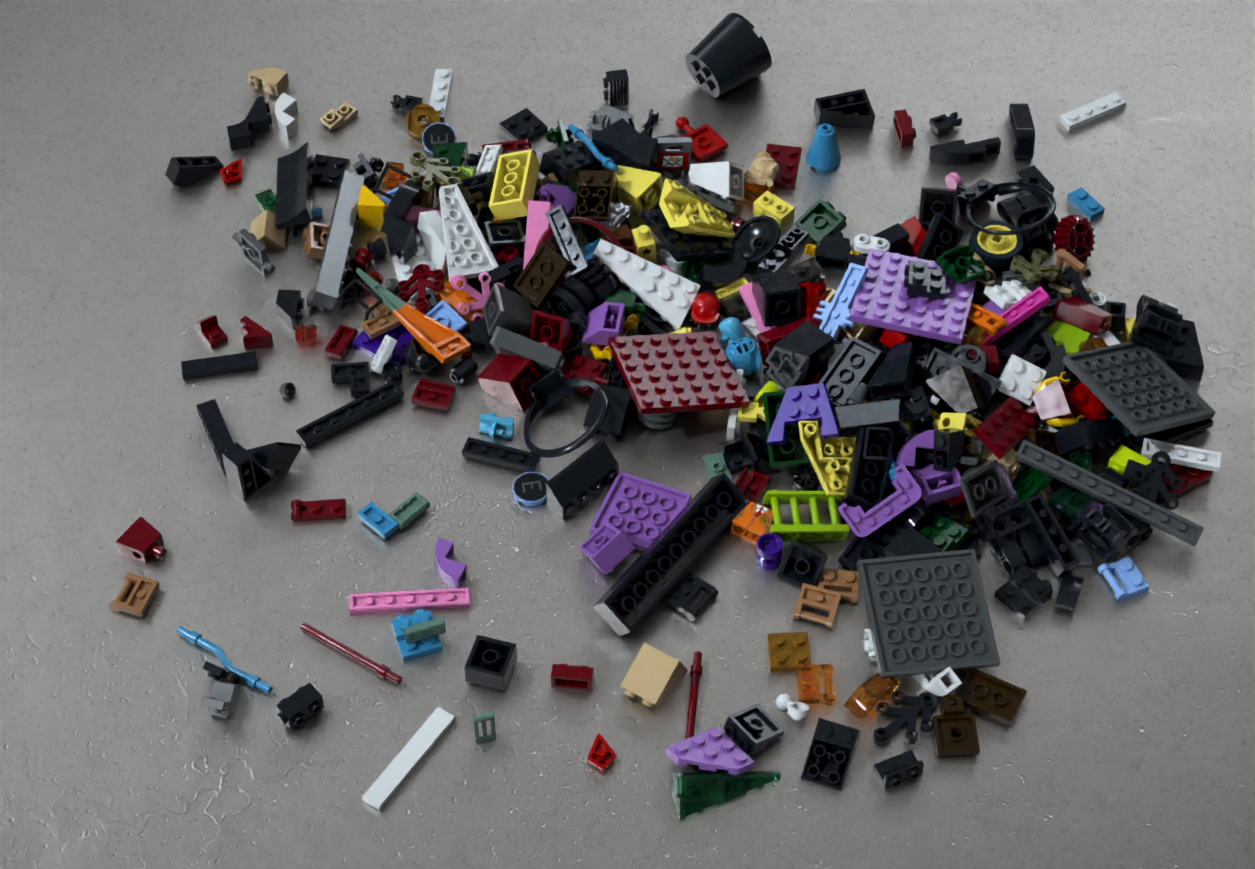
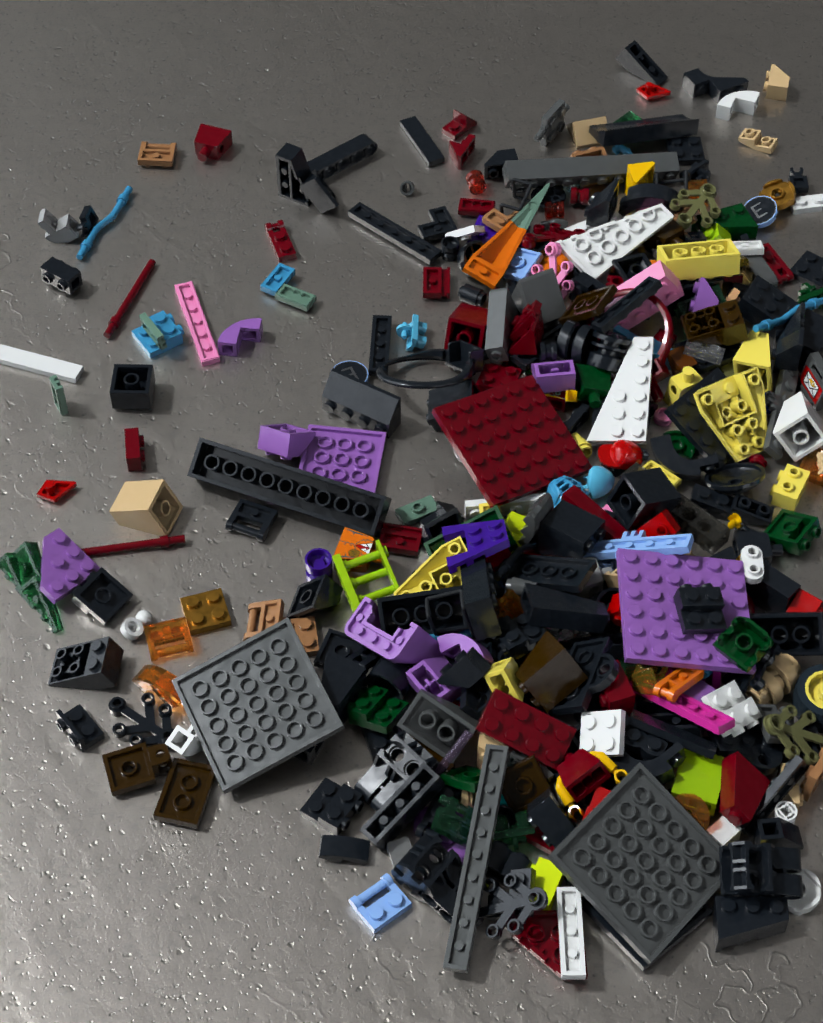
camera: 75 degrees right, 0 degrees up
none -> dark red plate [508,300,542,342]

